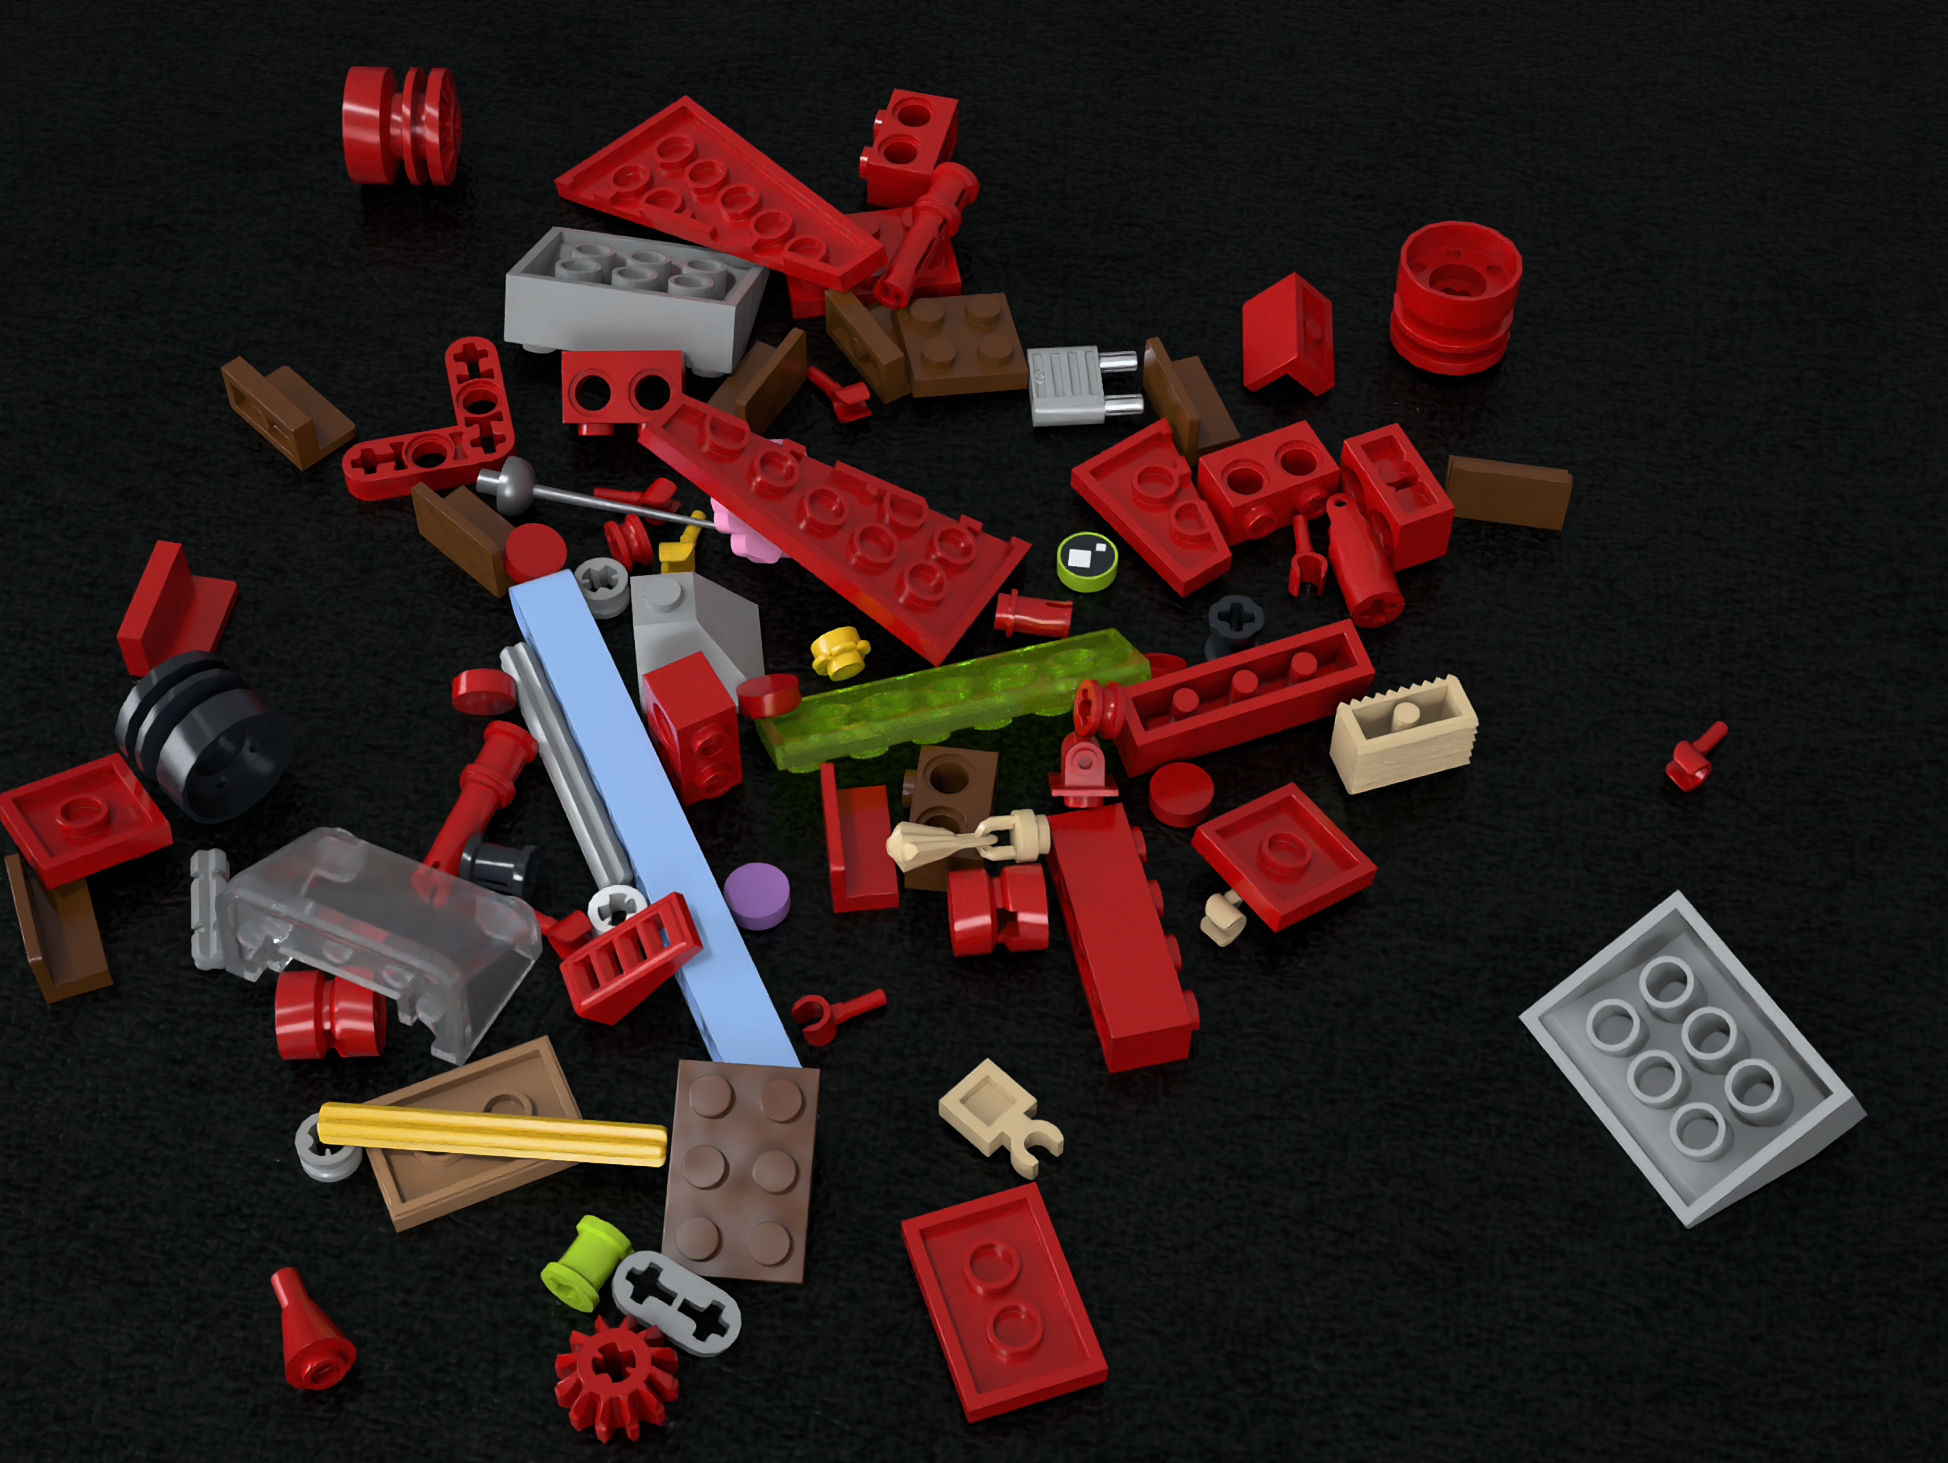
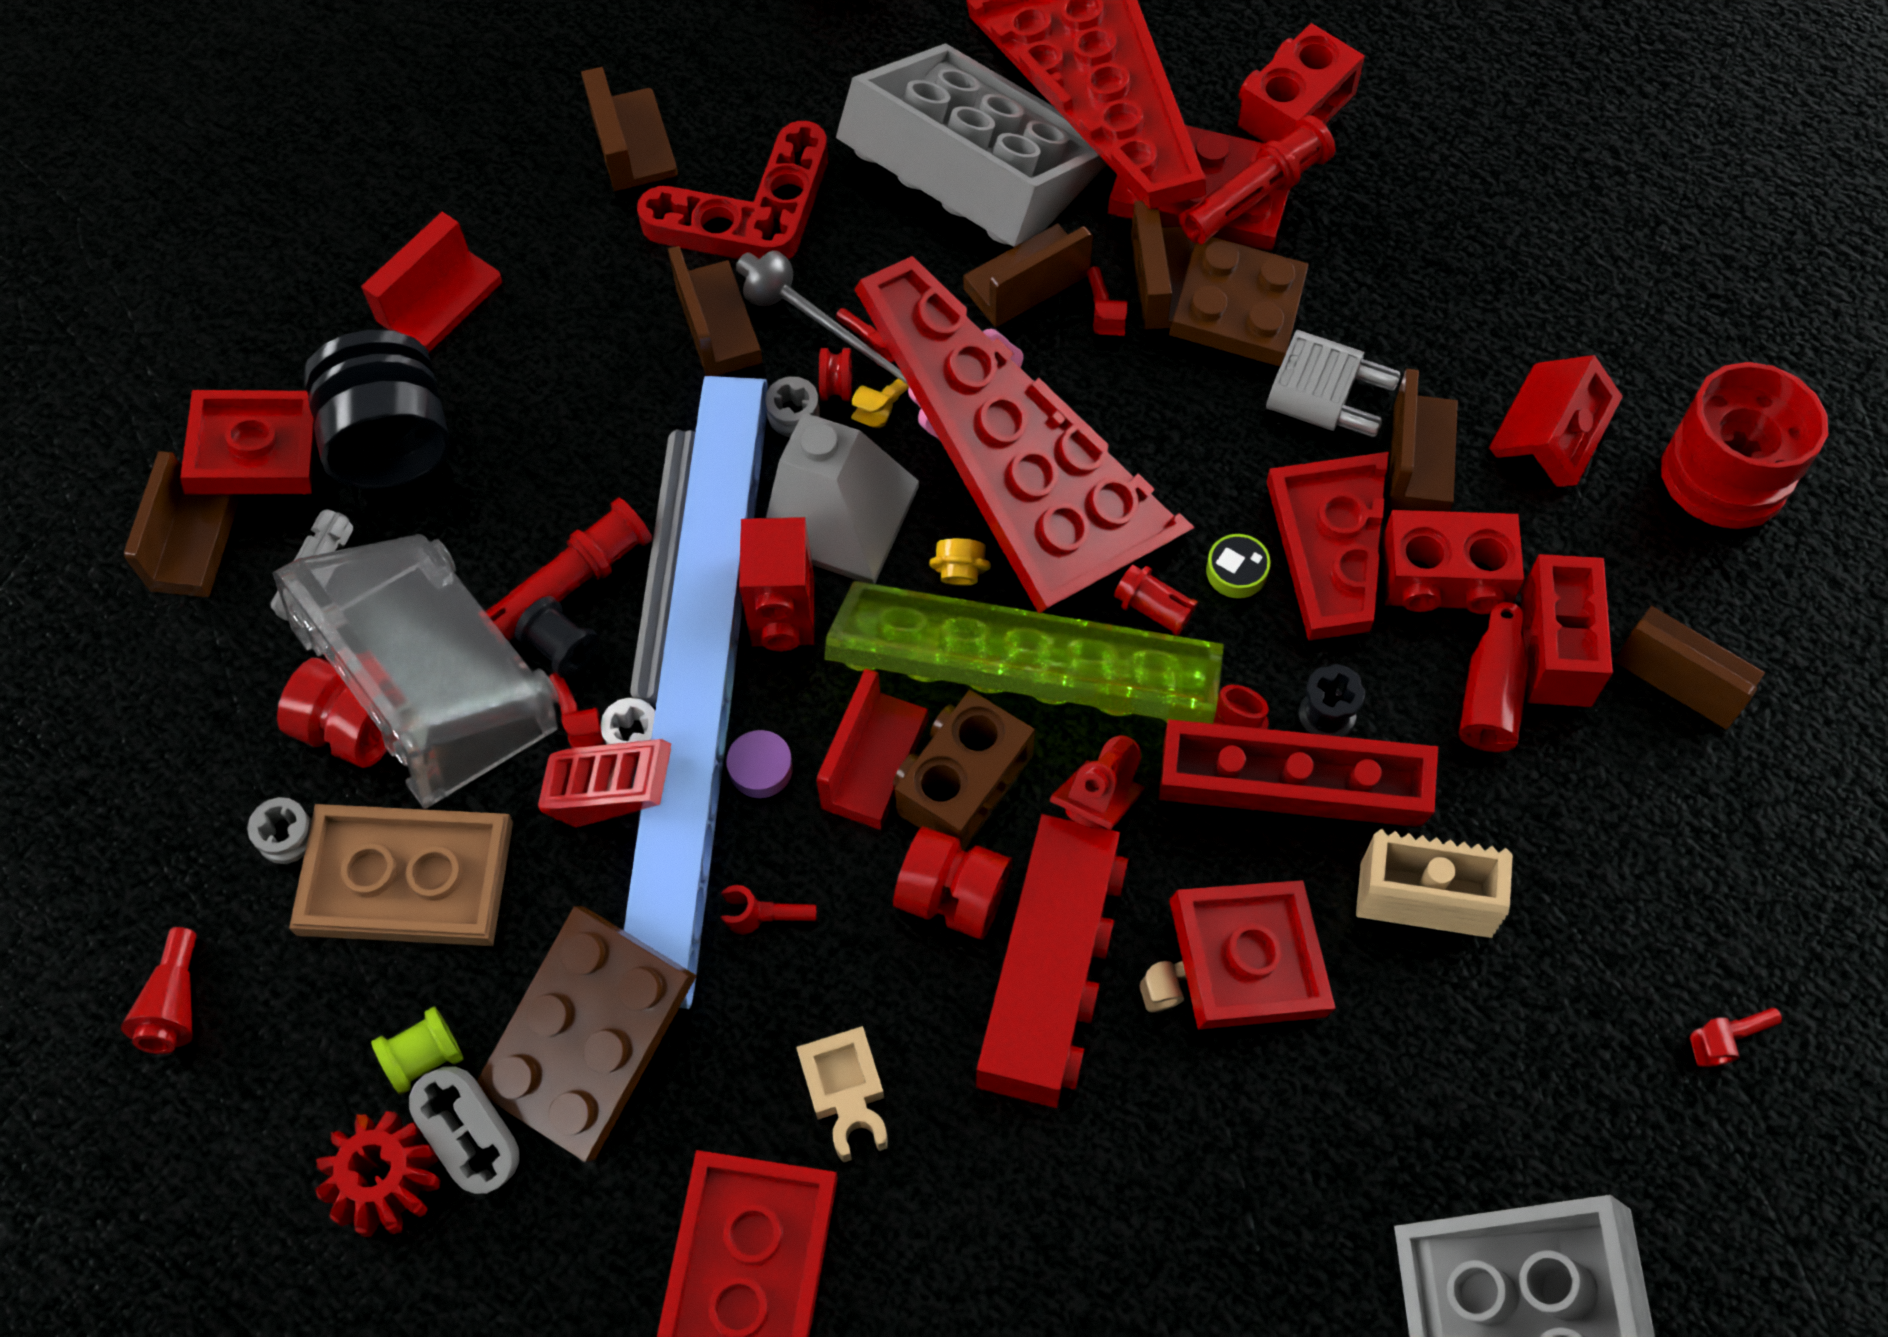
camera: 30 degrees right, 10 degrees up
yellow axle [317,1102,669,1167] -> none
red tile [452,668,516,716] -> none
red tile [502,523,567,584] -> none
red brick [561,350,686,435] -> none
red tile [736,674,802,719] -> none
tan piece [886,809,1050,873] -> none
red bush [1073,679,1126,739] -> none
red tile [1148,762,1214,827] -> none
red hand [1288,514,1328,596] -> none

